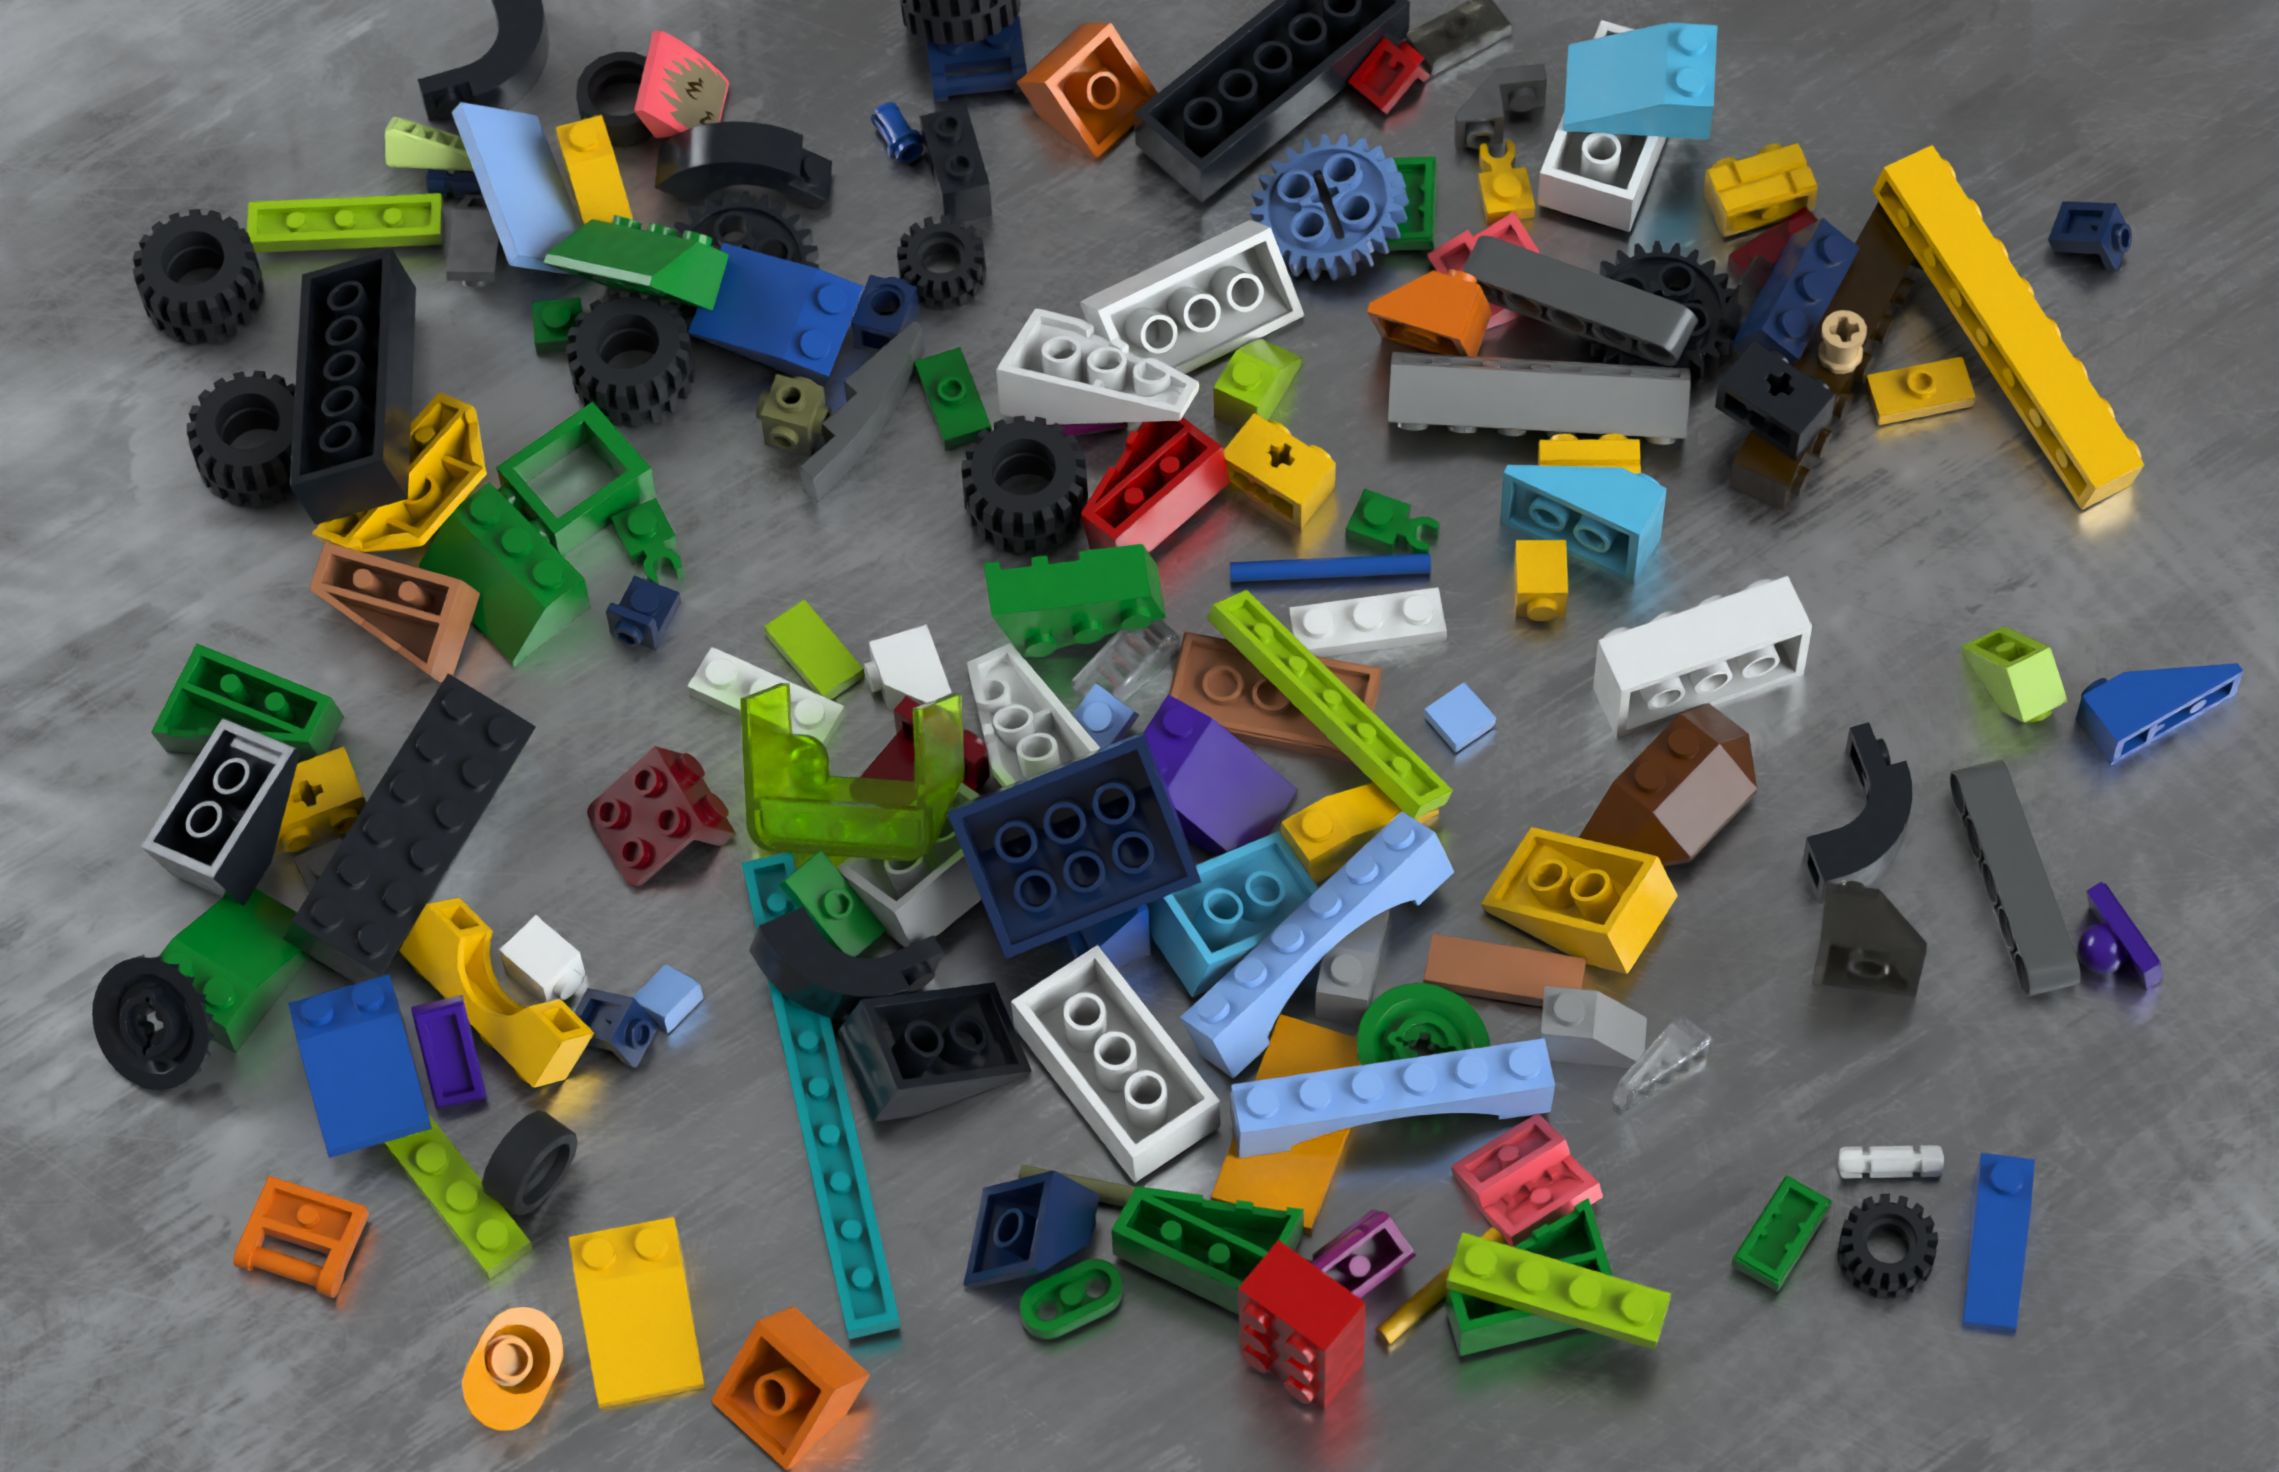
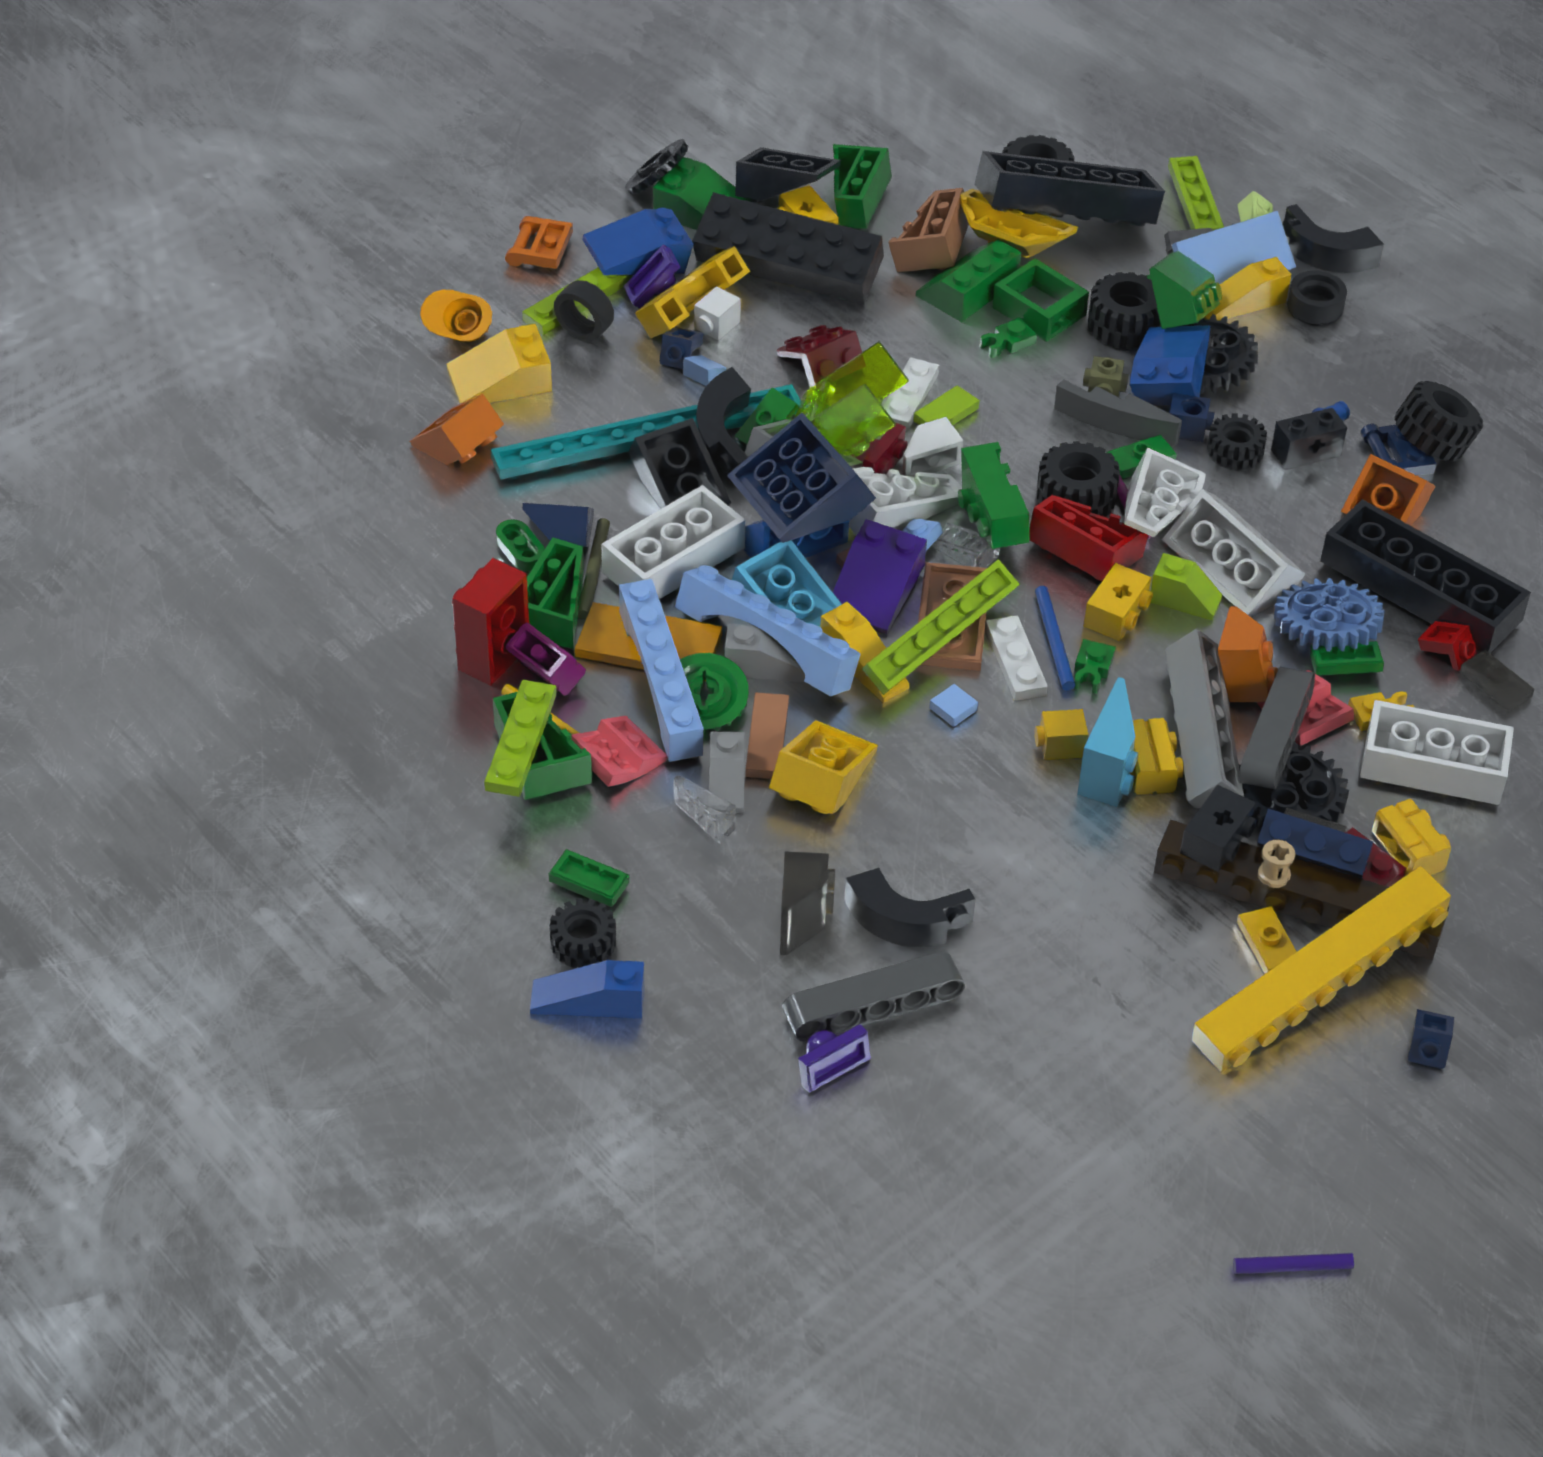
camera: 80 degrees right, 15 degrees down
black tyre [132,209,264,344] -> none
dark blue bracket [606,576,681,651] -> none
slope [634,31,729,138] -> none
black arch [654,121,832,209] -> none
flat silver slope [1454,64,1547,149] -> none
medium azure slope [1563,23,1717,140] -> none
reddish brown wedge [1578,704,1757,866] -> none
white brick [1593,576,1812,738] -> none
white axle [1838,1145,1944,1178] -> none
lime slope [1961,626,2068,723] -> none
blue slope [2075,663,2244,765] -> none

